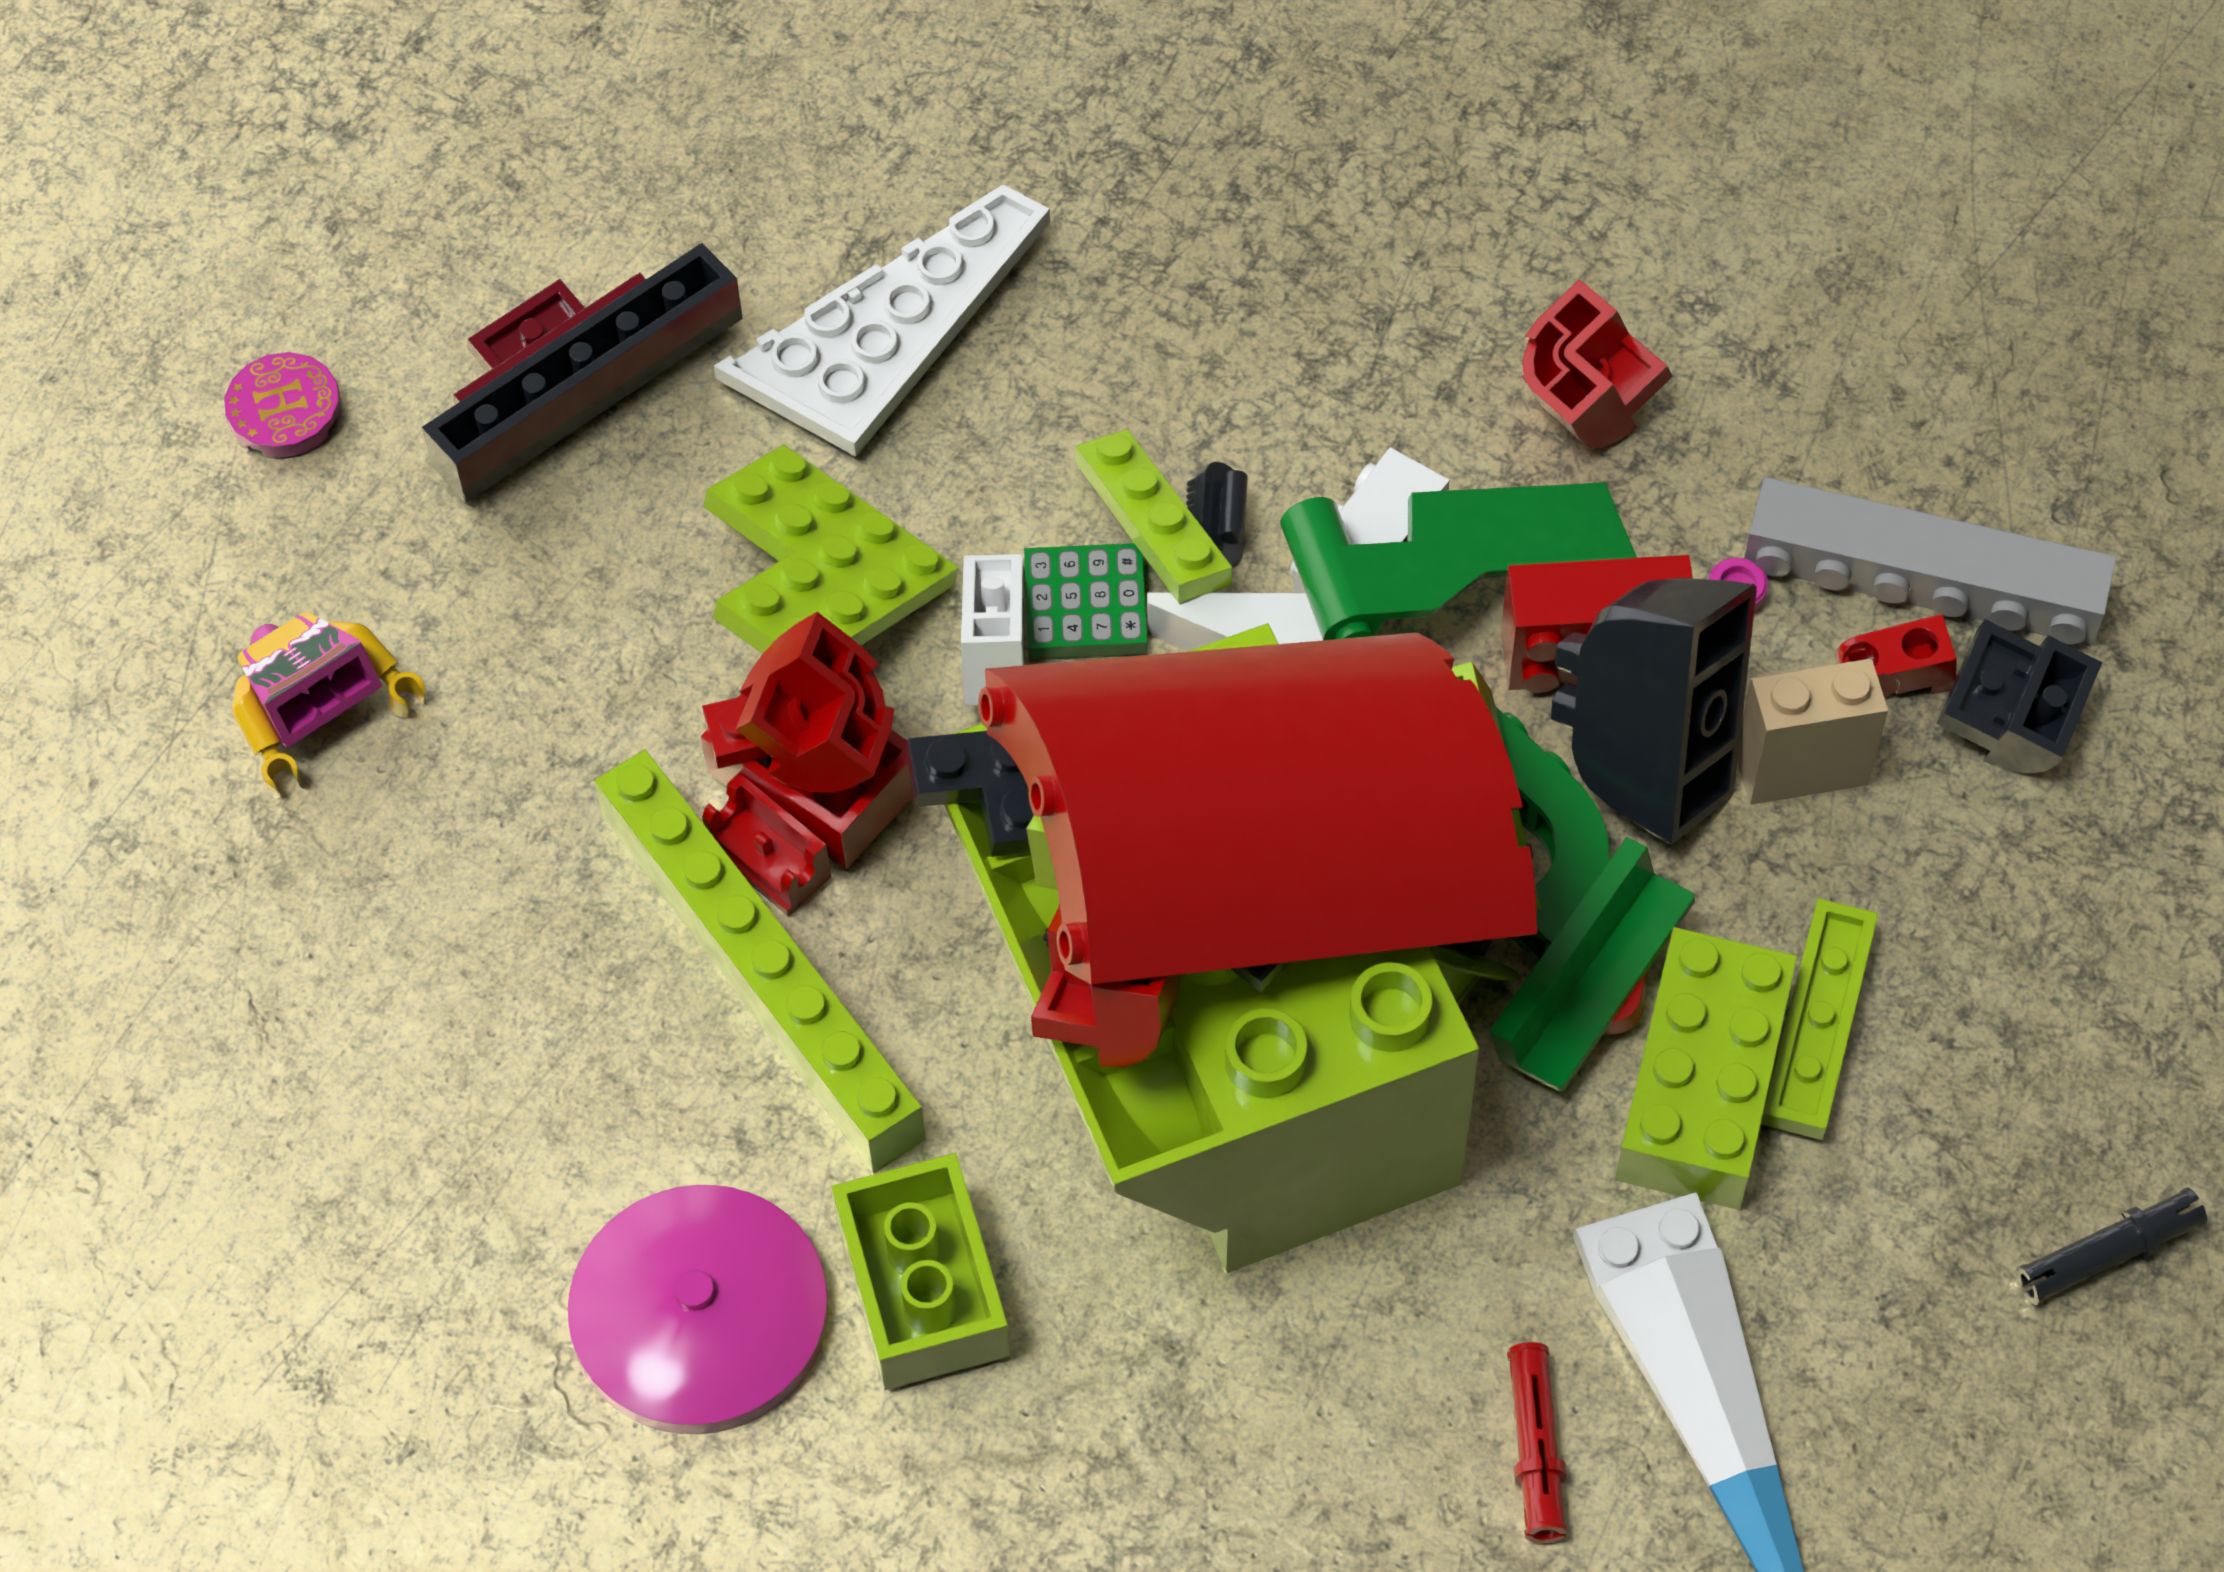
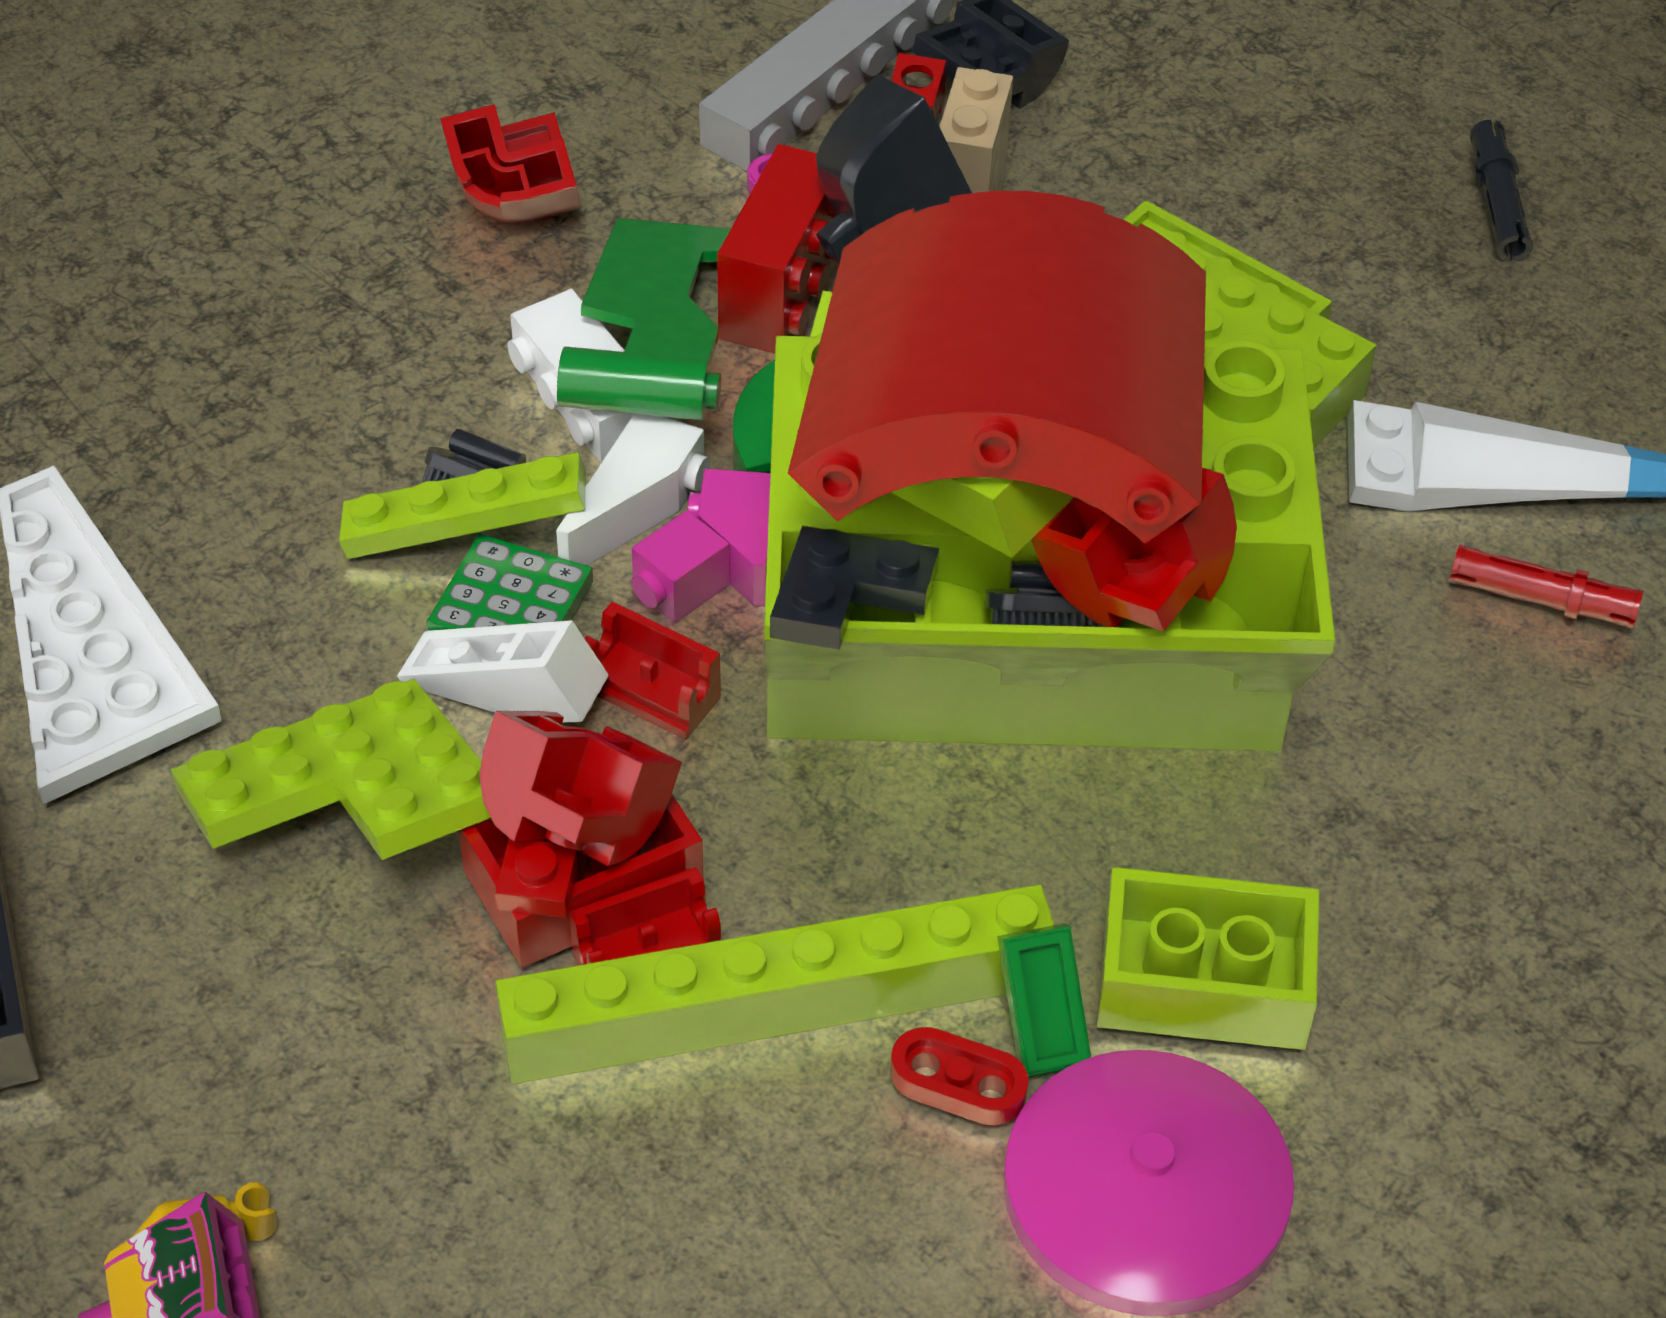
camera: 70 degrees left, 10 degrees down
none -> red plate [890,1027,1029,1125]
none -> green tile [997,923,1091,1076]

